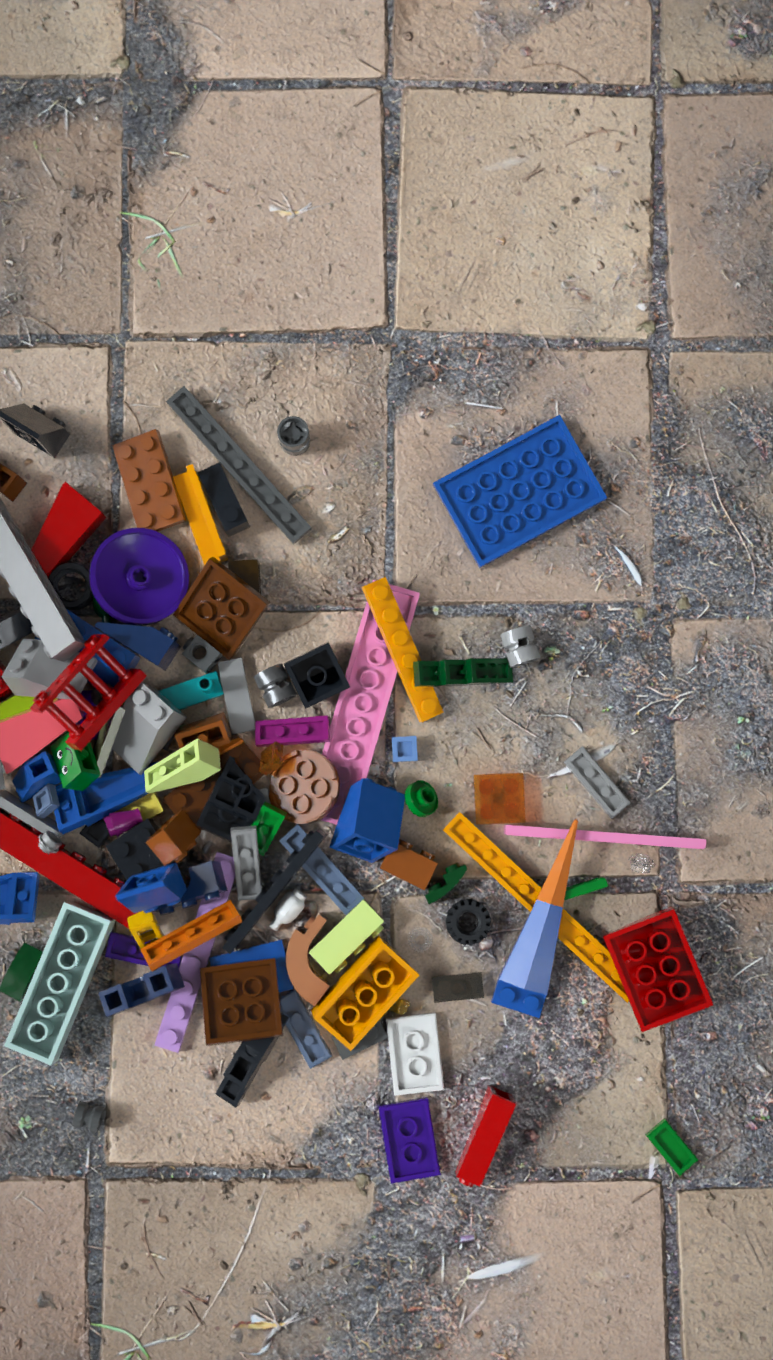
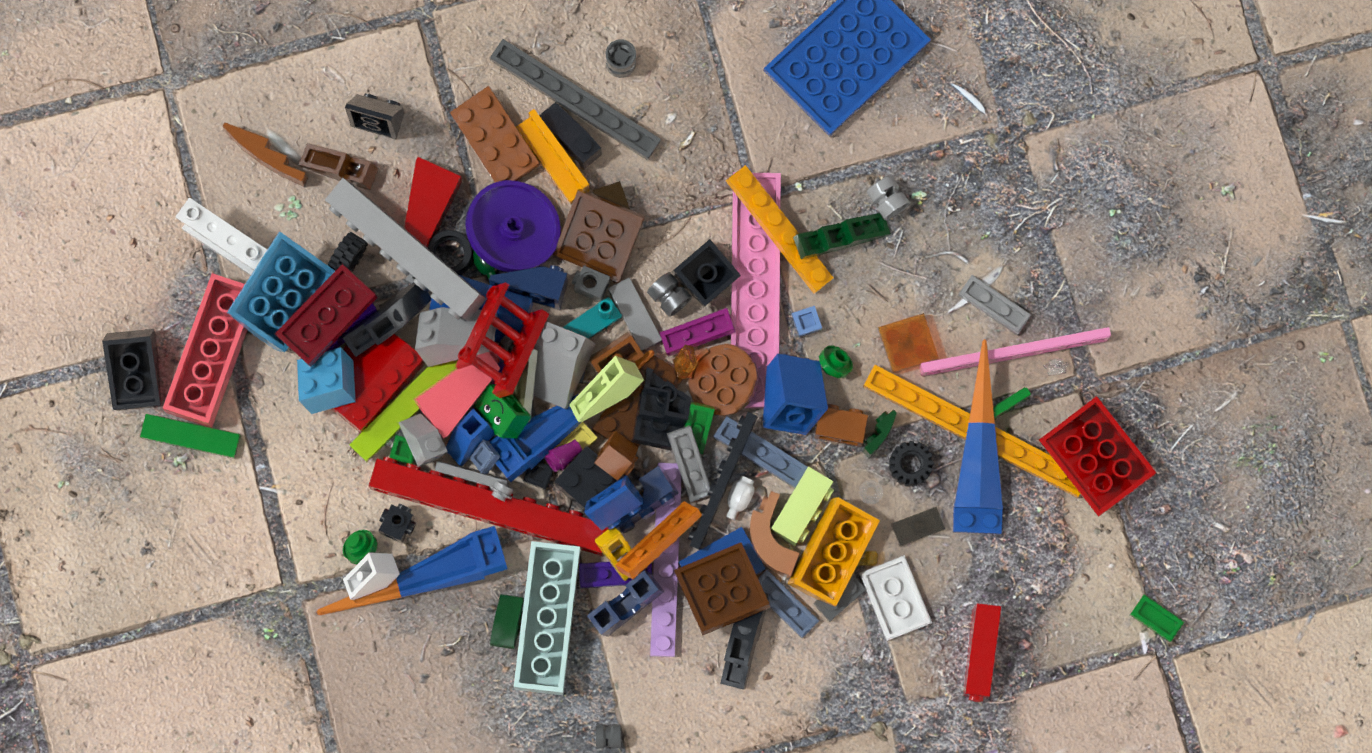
camera: 20 degrees left, 5 degrees down
dark purple tile [378,1097,441,1184] -> none

